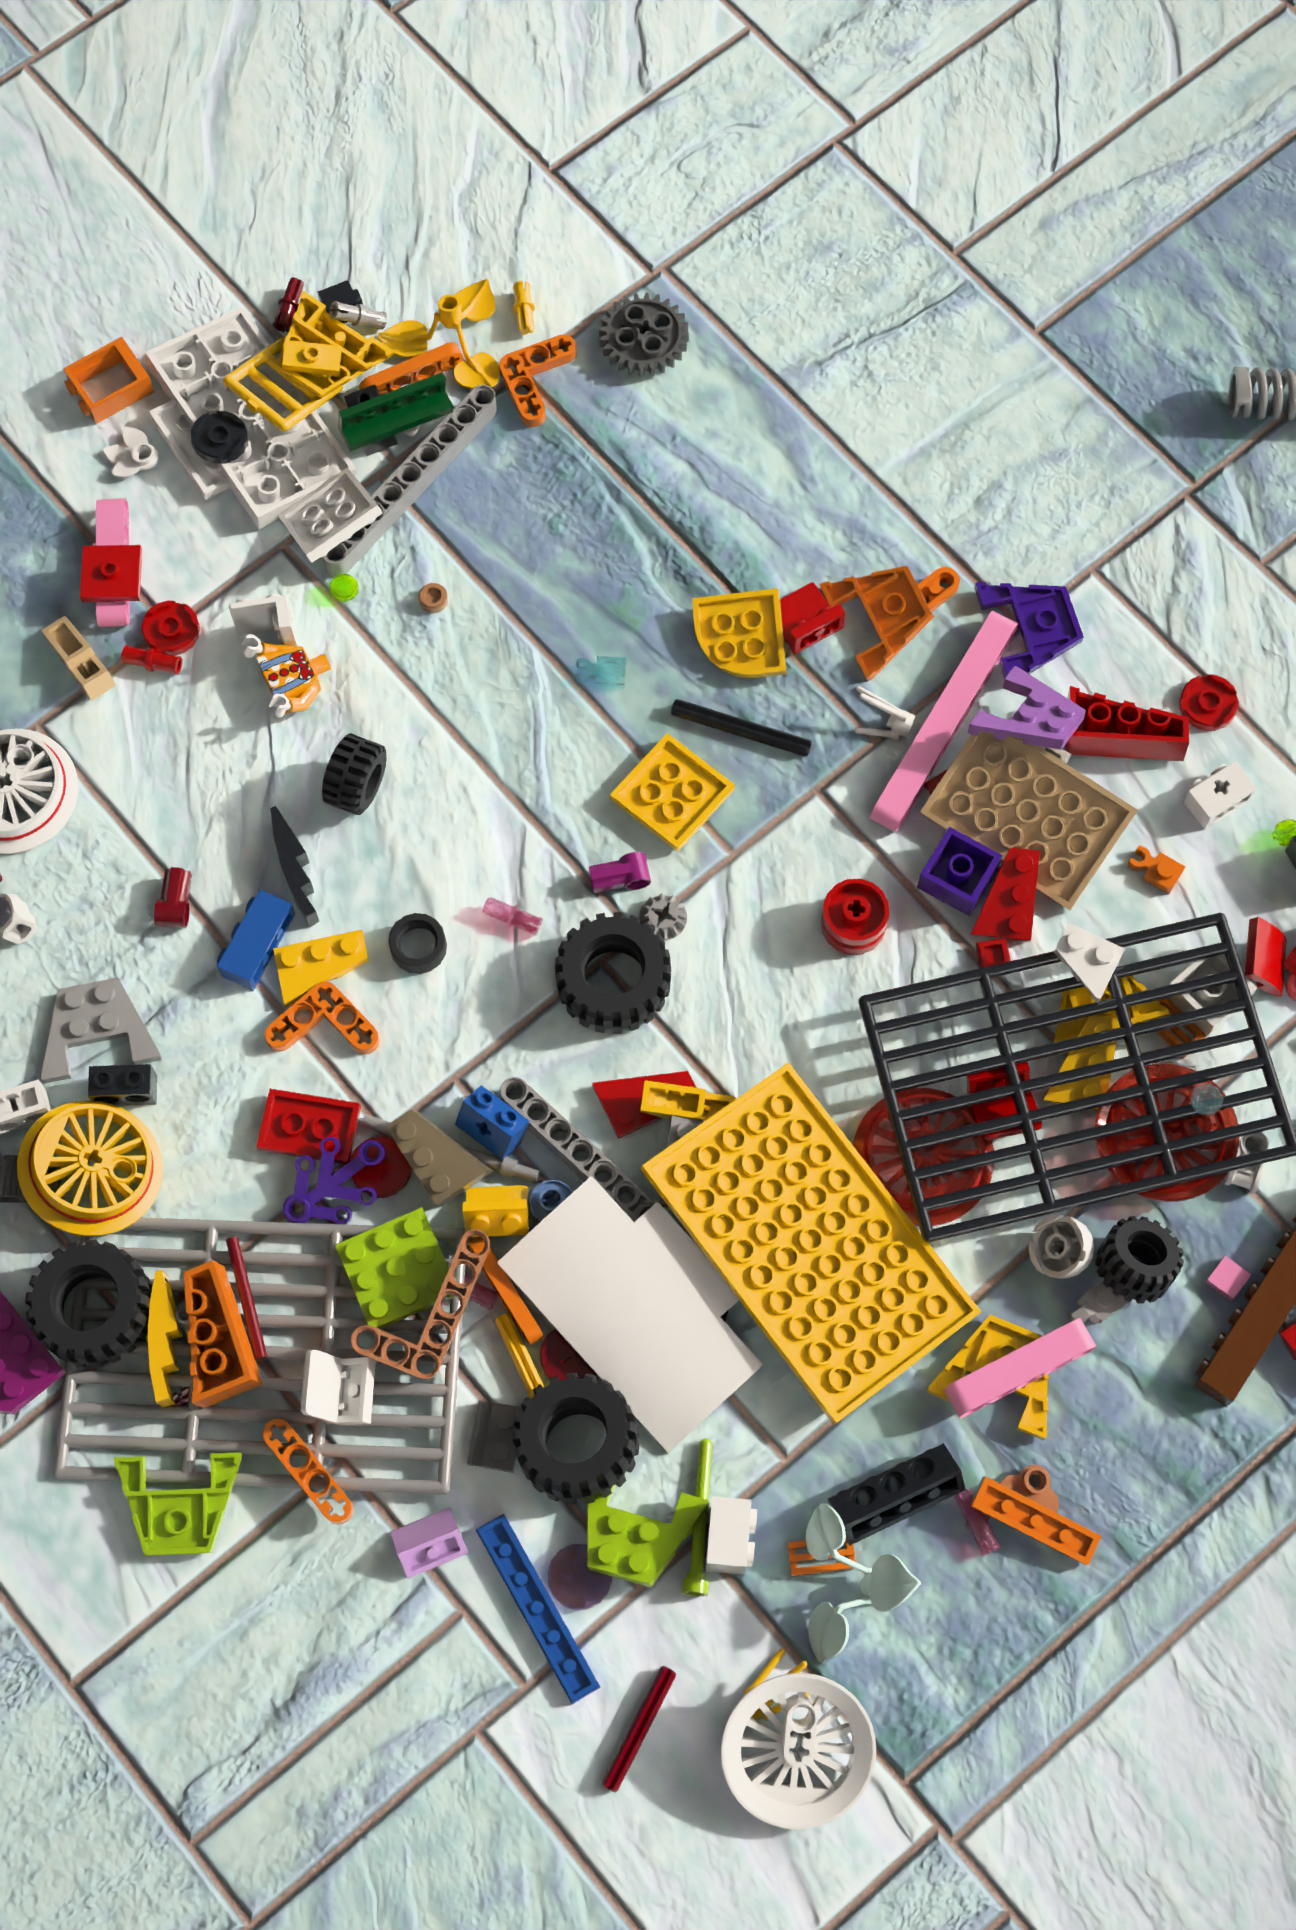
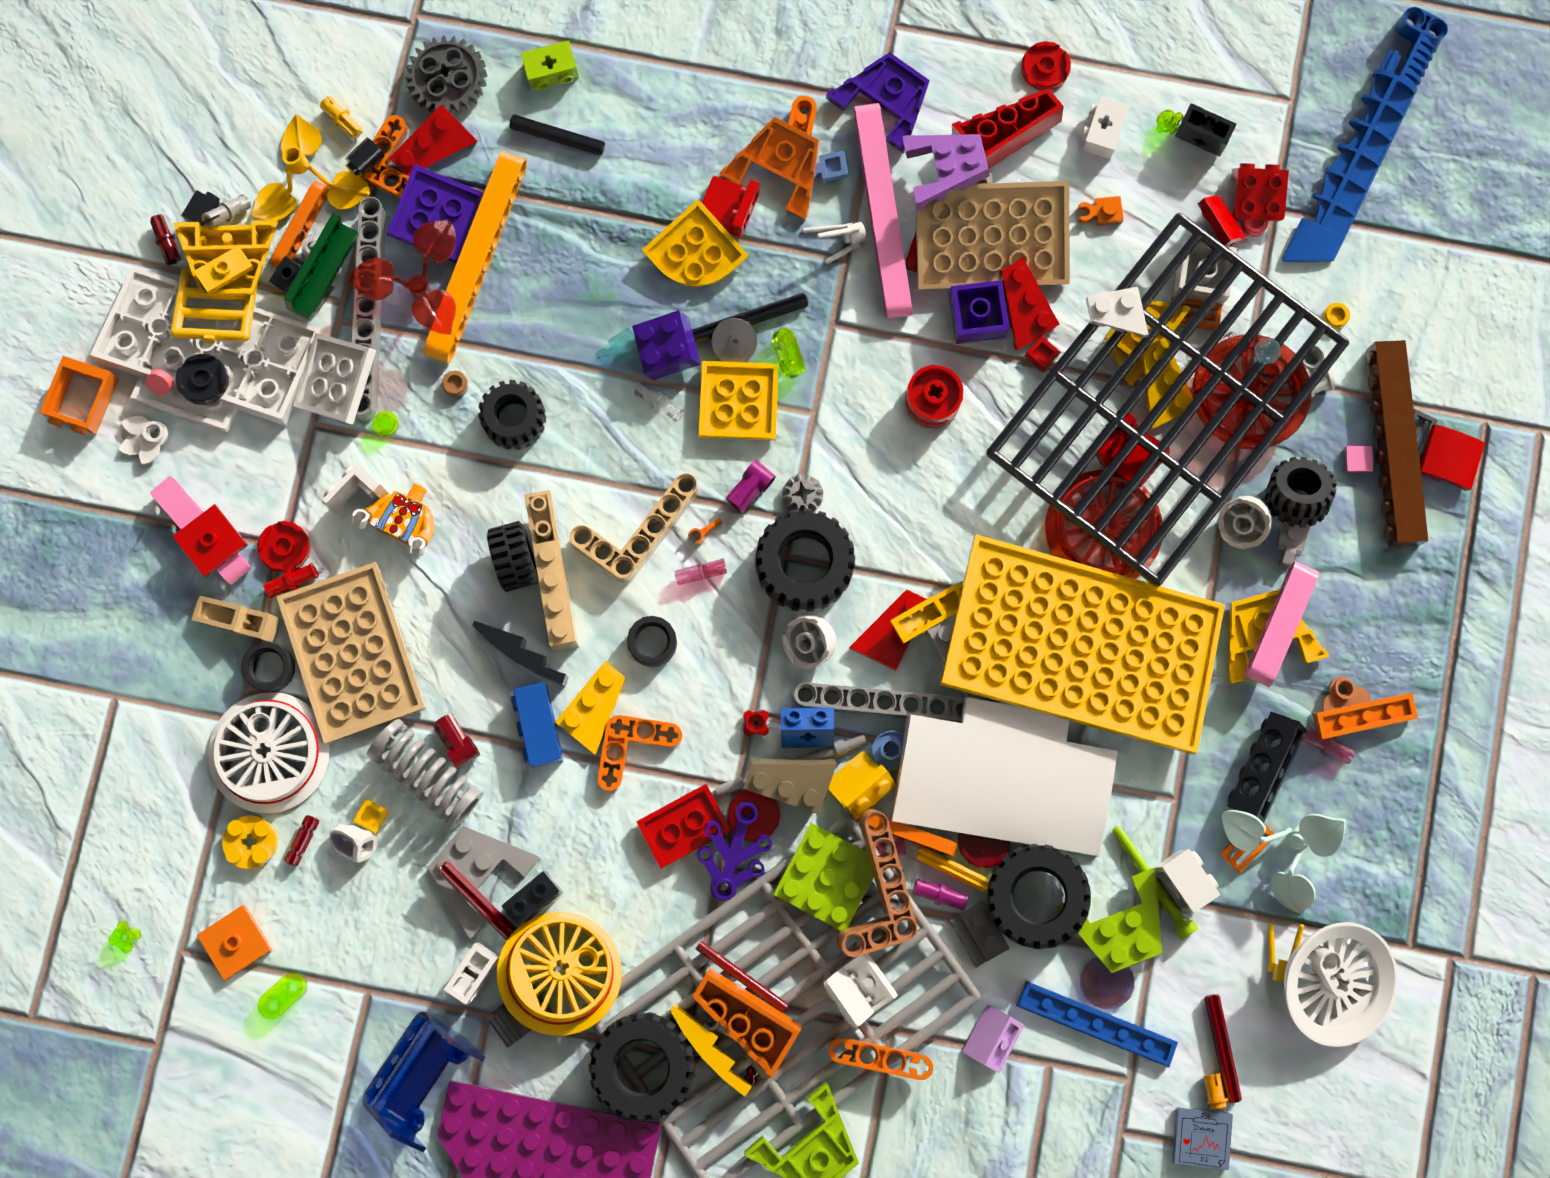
camera: 40 degrees left, 10 degrees up
none -> coral tile [146,369,174,396]
none -> black tyre [241,641,295,693]
none -> tan plate [277,562,426,745]
none -> black brick [345,137,385,177]
none -> clear red plant [349,220,456,335]
none -> yellow tile [352,798,390,834]
none -> light grey piece [367,719,484,829]
none -> dark purple plate [387,164,484,263]
none -> red wing [389,104,478,176]
none -> light orange beam [423,151,527,364]
none -> dark red axle [438,861,517,941]
none -> black tyre [478,380,546,450]
none -> black axle [509,114,605,156]
none -> lime brick [521,40,579,90]
none -> tan slope [524,490,579,651]
none -> tan beam [570,473,698,583]
none -> dark purple brick [632,310,701,380]
none -> clear pin [634,381,685,423]
none -> orange hand [688,518,722,545]
none -> flat silver piece [711,318,757,362]
none -> red plate [743,710,769,736]
none -> clear neon green plate [772,328,805,379]
none -> white cylinder [782,615,836,669]
none -> medium blue plate [814,150,849,183]
none -> magenta pin [912,878,968,911]
none -> sand blue tile [1172,1107,1233,1170]
none -> light orange pin [1203,1073,1228,1109]

